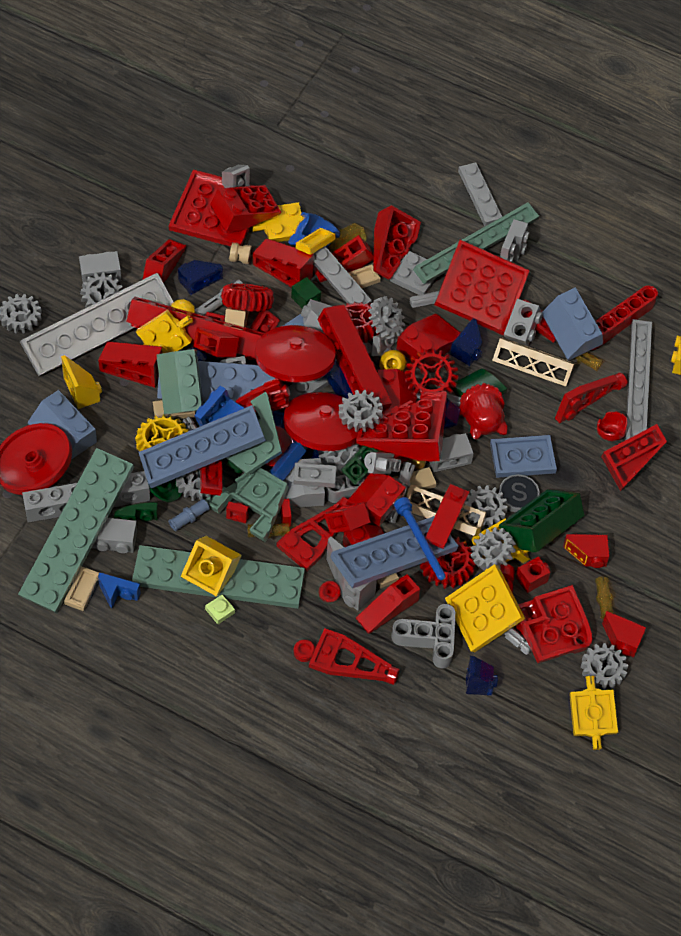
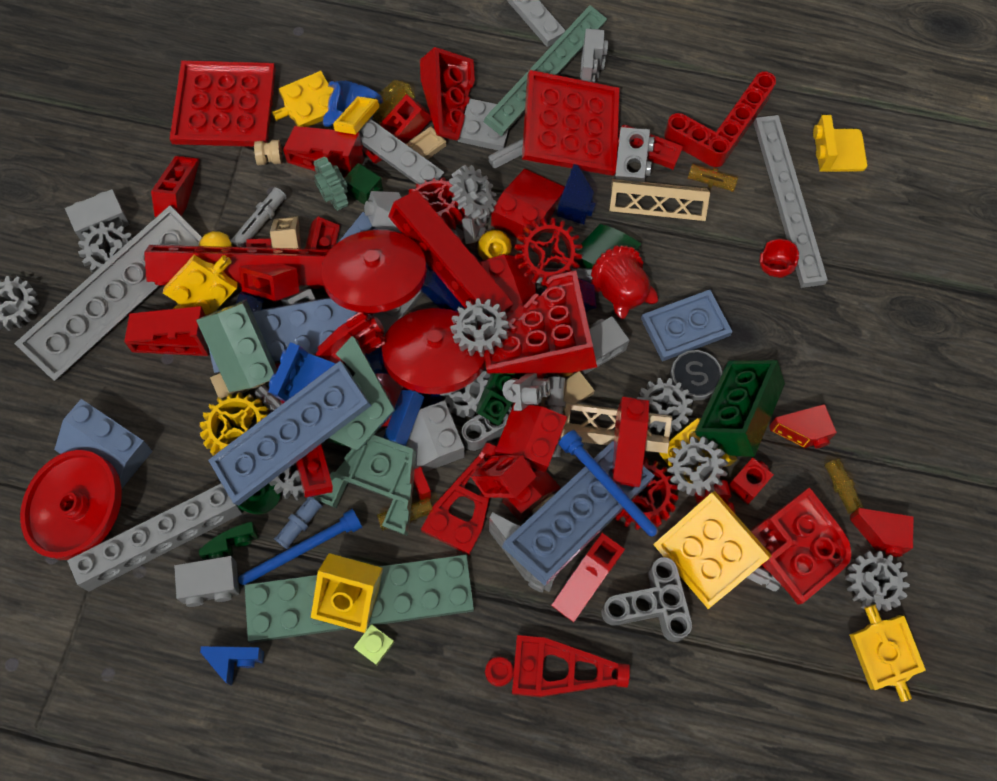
camera: 15 degrees left, 10 degrees up
sand green plate [18,448,134,614] -> none
yellow slope [61,355,102,409] -> none
tan tile [64,567,99,611] -> none
clear blue slope [178,260,223,295] -> none
red slope [210,185,281,232] -> none
red gear [221,283,274,312] -> none
light grey slope [222,165,250,188] -> none
red plate [226,502,249,523] -> none
light grey plate [293,463,336,488] -> none
red tile [318,581,341,603] -> none
clear blue slope [466,656,498,696] -> none
sand blue slope [542,287,603,361] -> none
red plate [555,373,627,423] -> none
red wedge [601,424,667,491] -> none
none -> blue piece [238,508,363,585]
none -> sand green gear [313,156,348,211]

